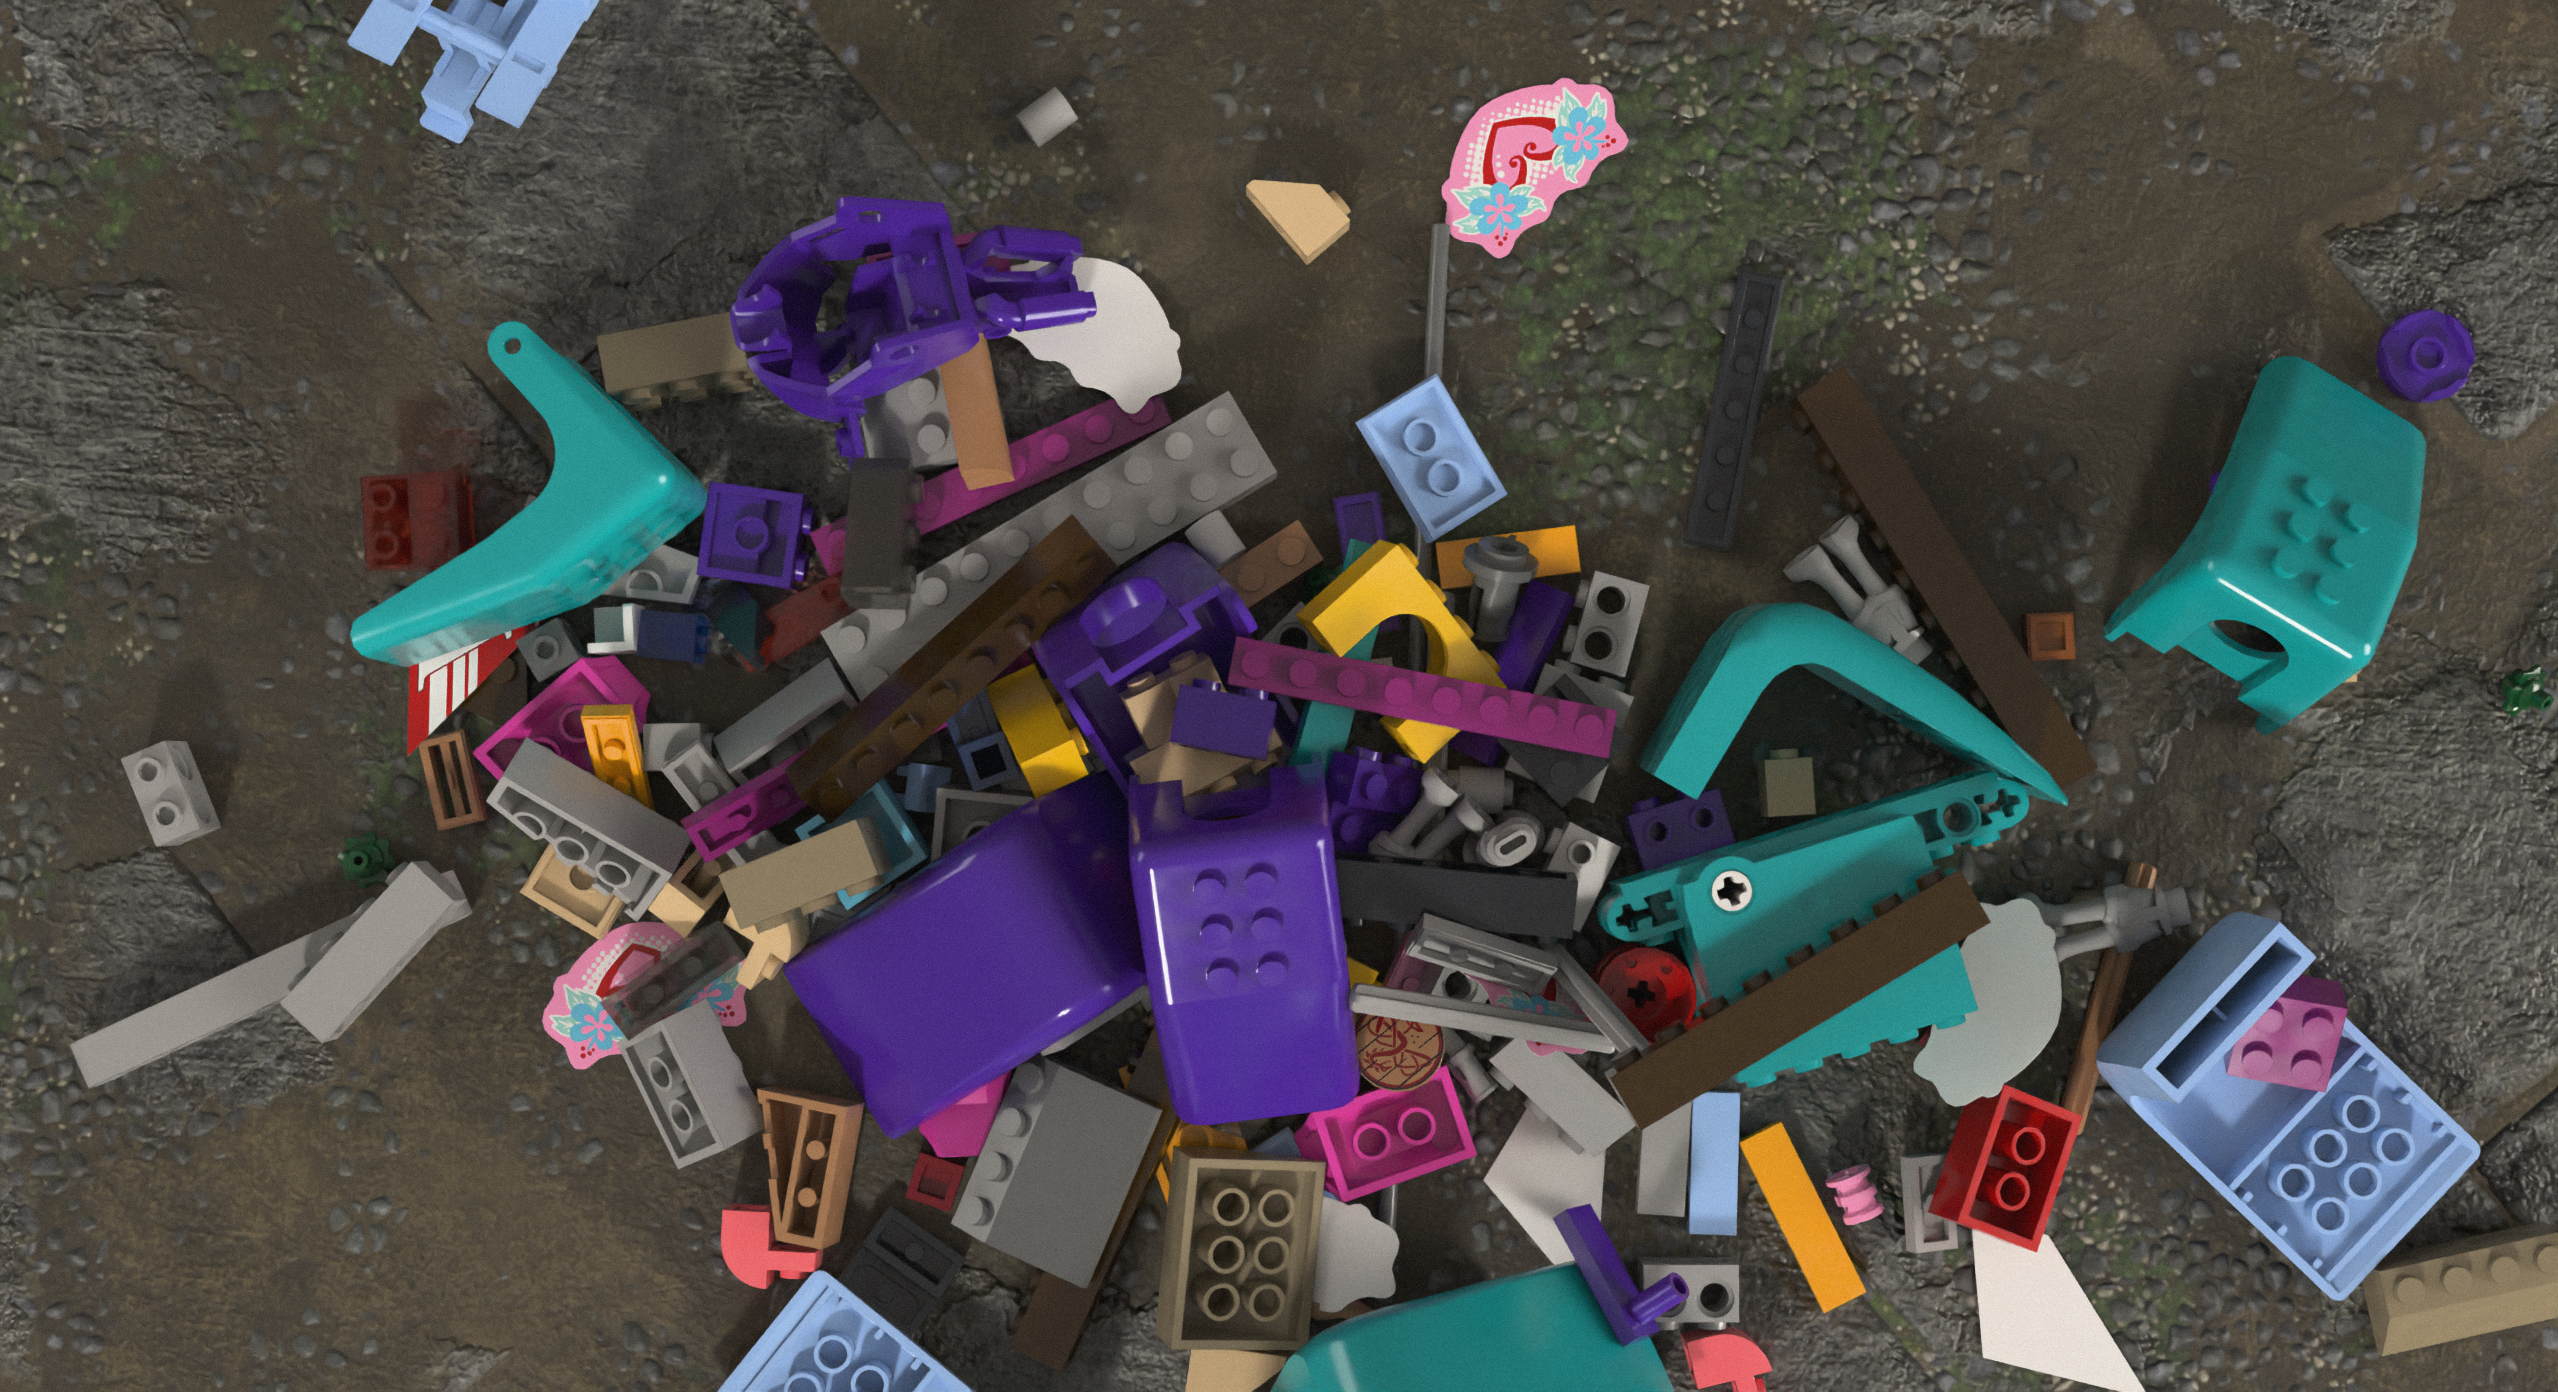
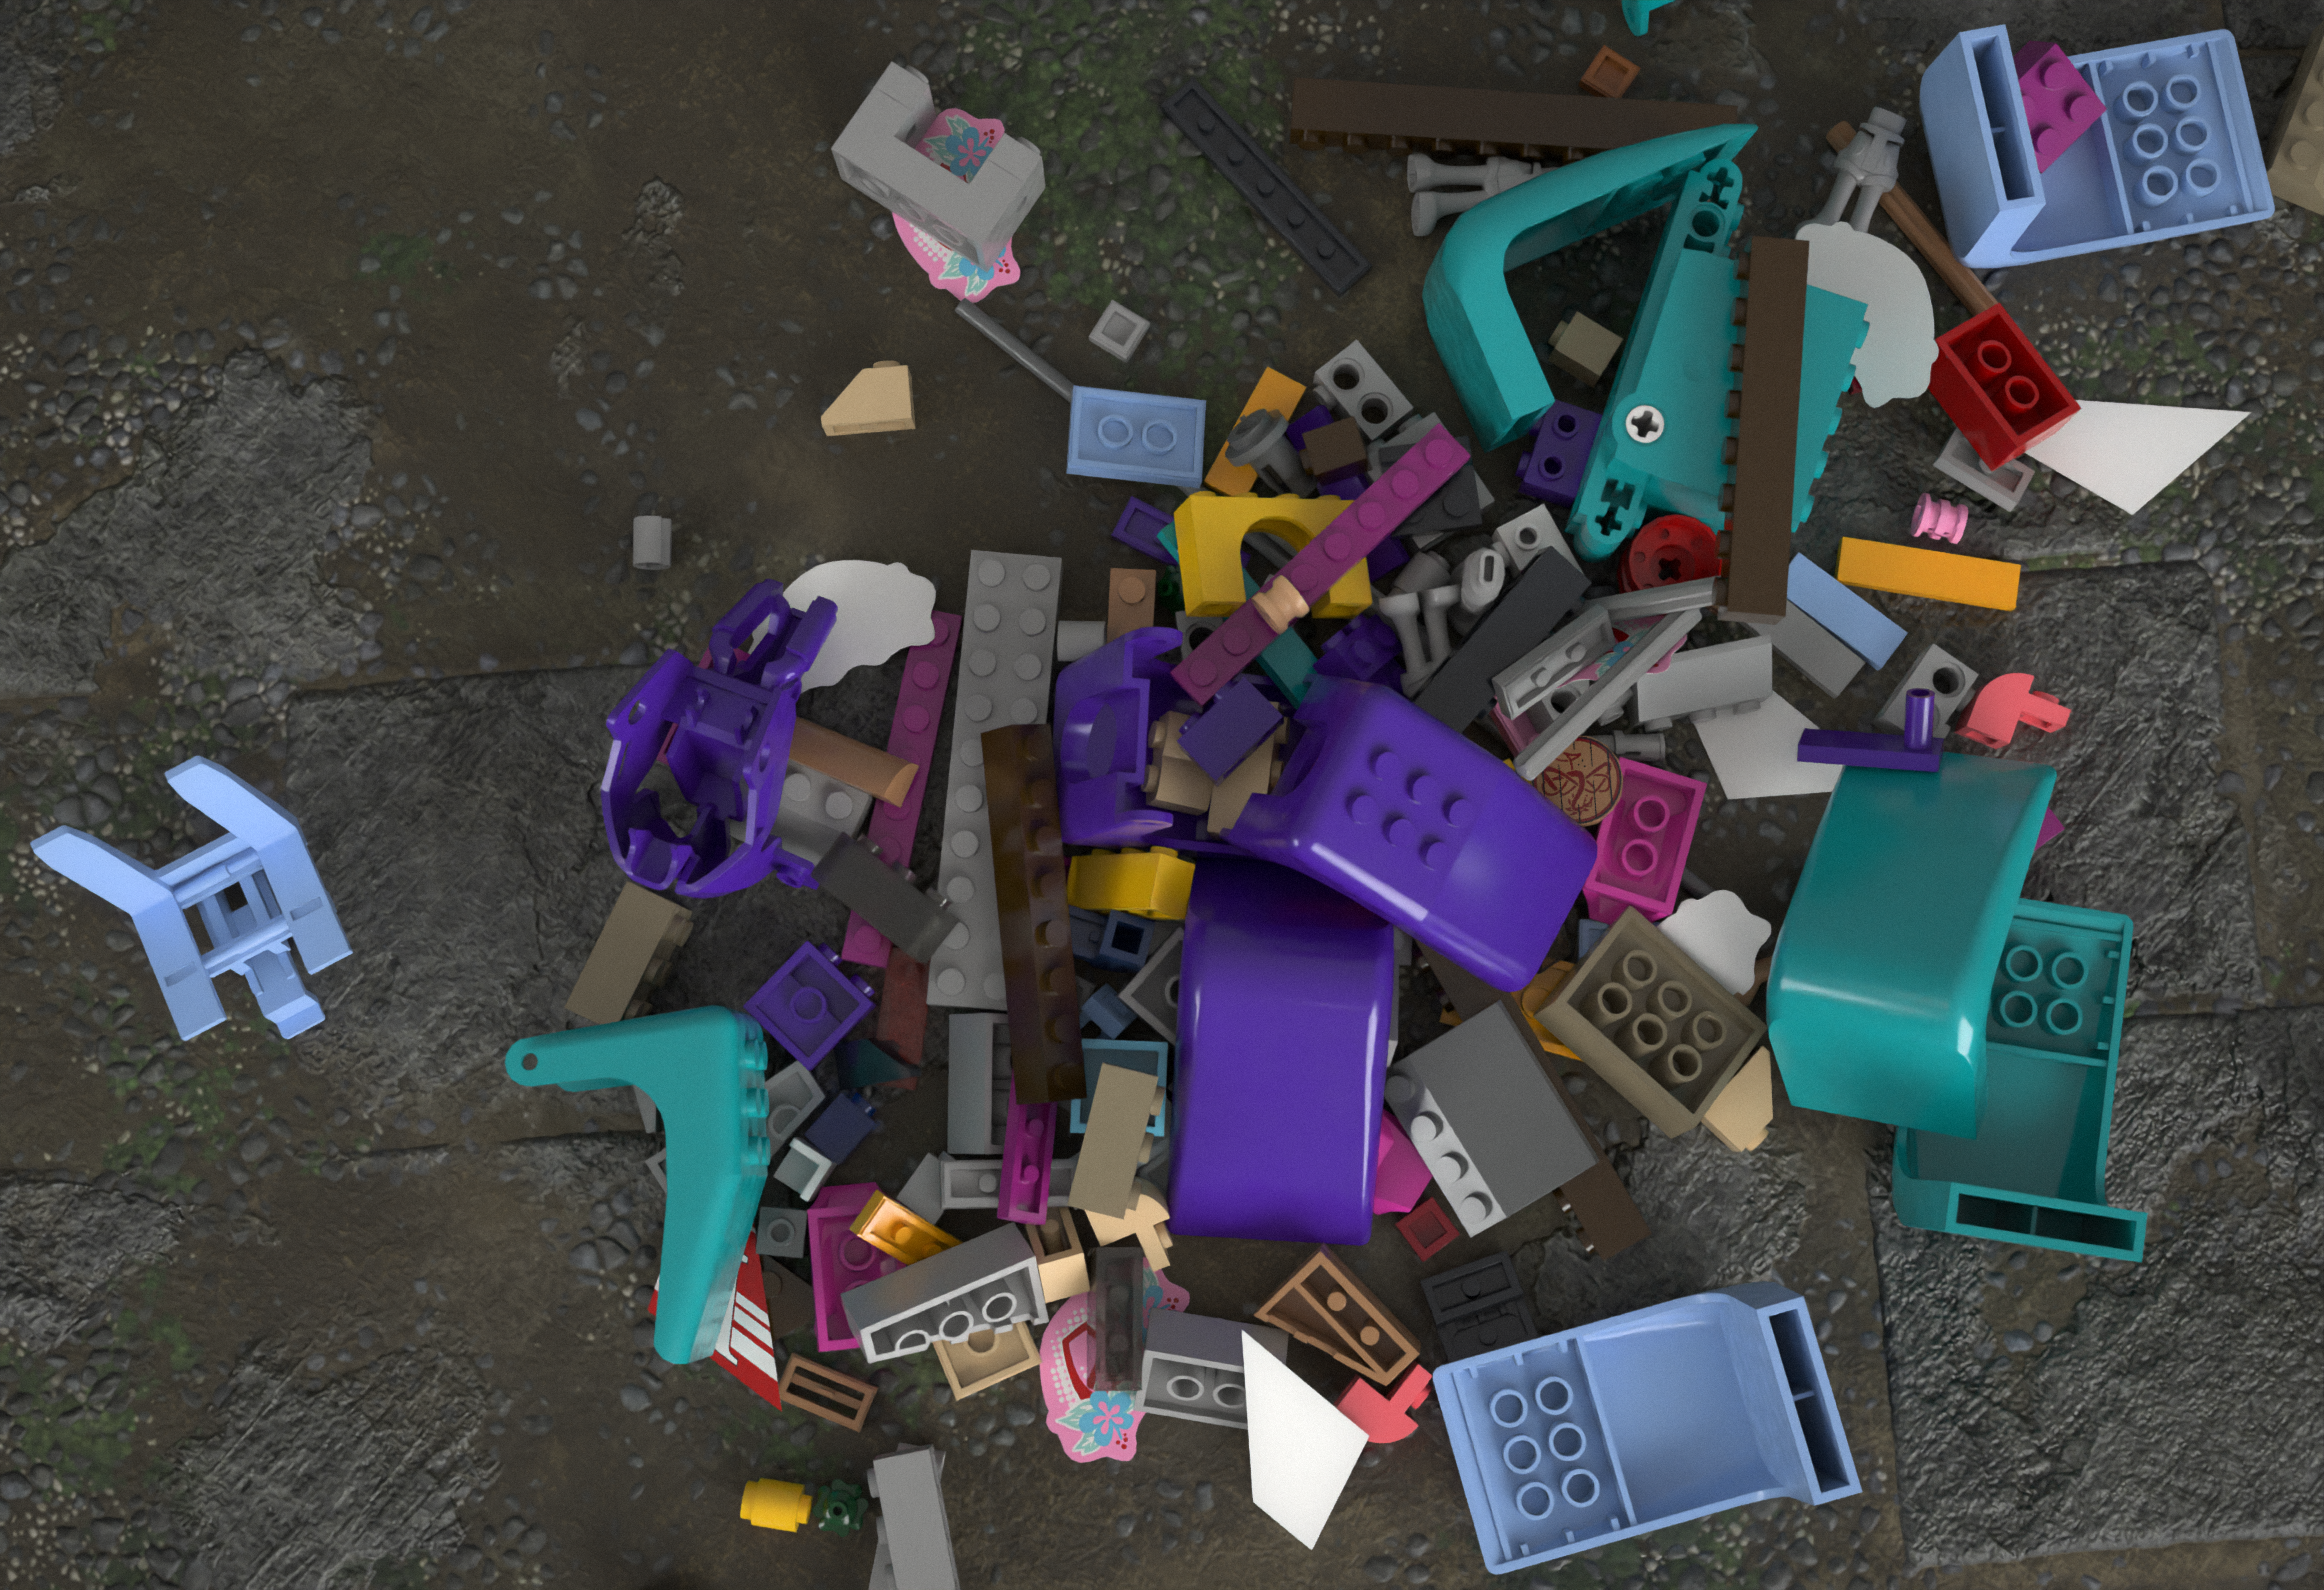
camera: 60 degrees left, 5 degrees down
clear red slope [360,470,475,572] -> none
none -> yellow brick [740,1478,812,1532]
none -> light grey piece [831,61,1046,272]
none -> light grey tile [1089,300,1150,363]
none -> white sticker [1242,1330,1369,1550]
none -> light nougat wheel [1251,575,1310,635]
none -> dark brown brick [1299,416,1373,487]

